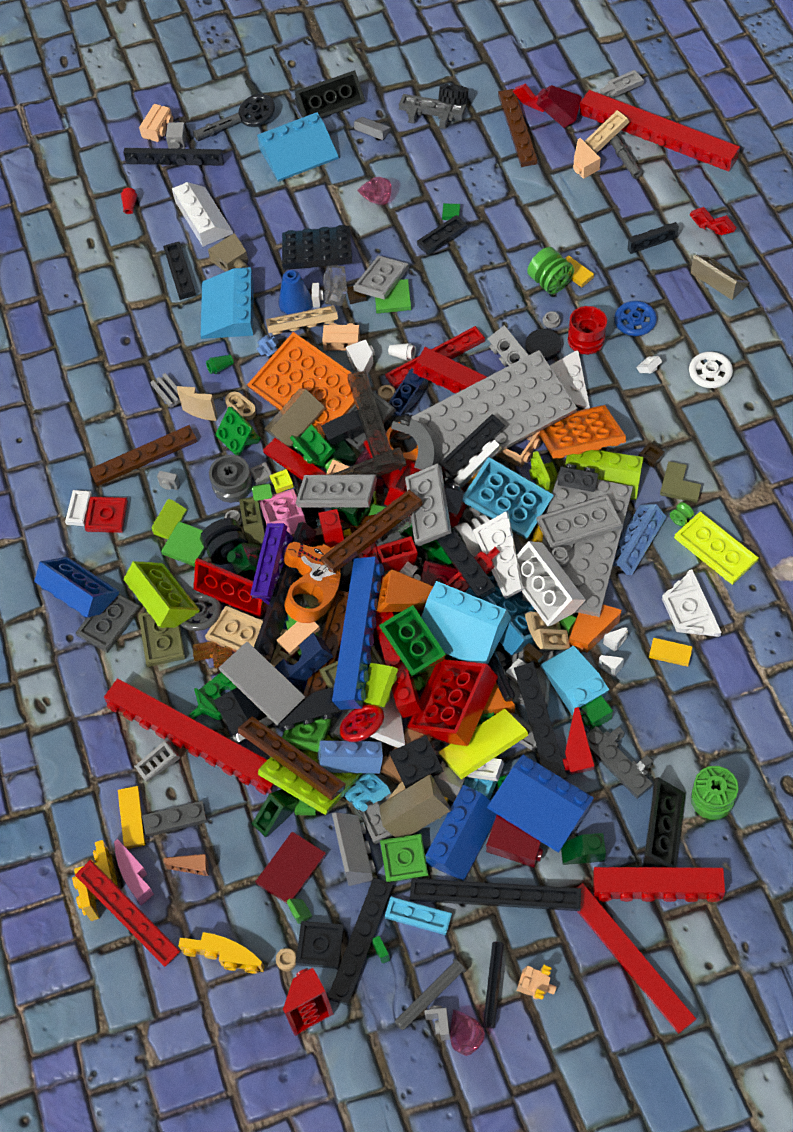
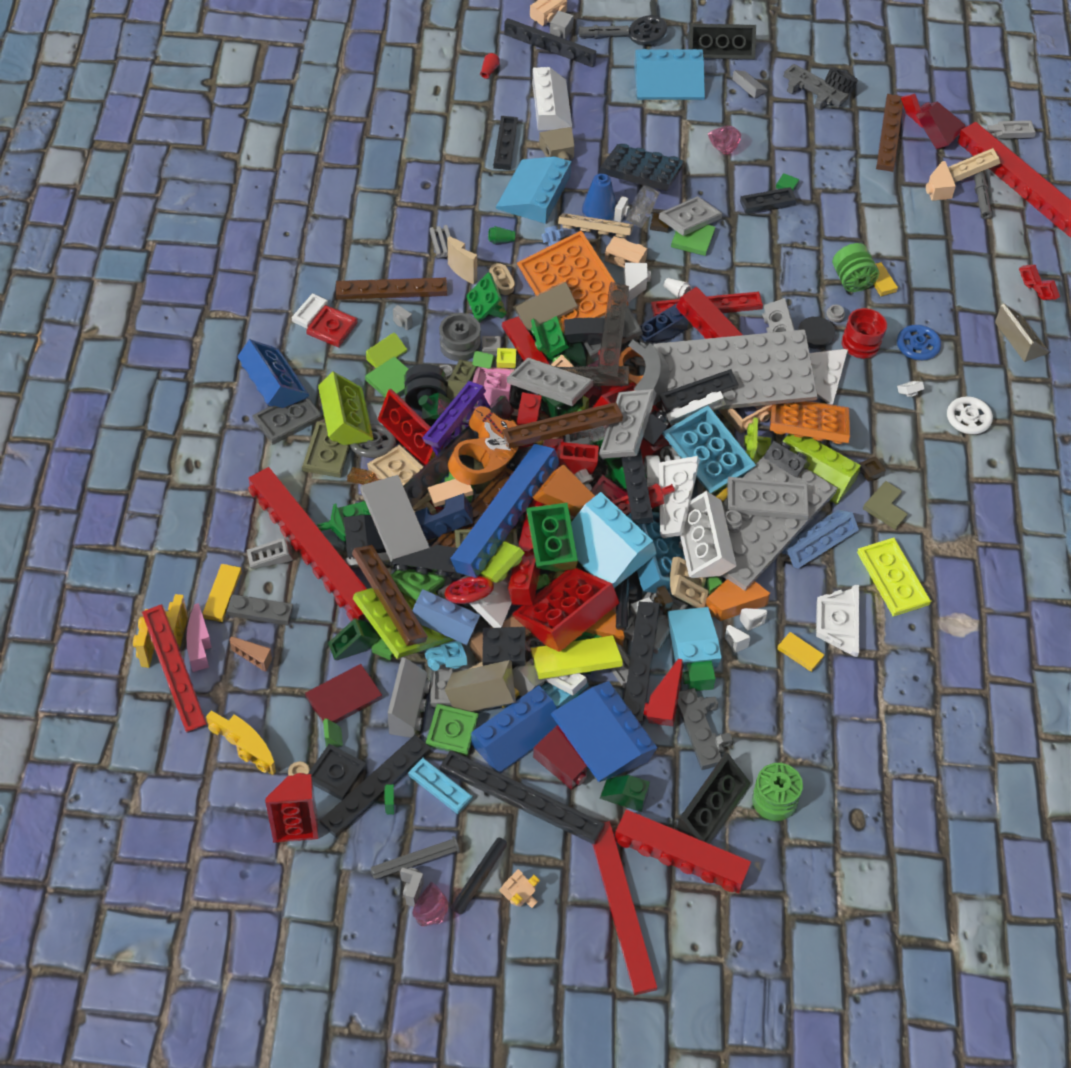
camera: 15 degrees right, 5 degrees down
tan tile [378,385,396,402] -> none
black plate [627,222,679,254] -> none
bright green wheel [669,502,694,526] -> none

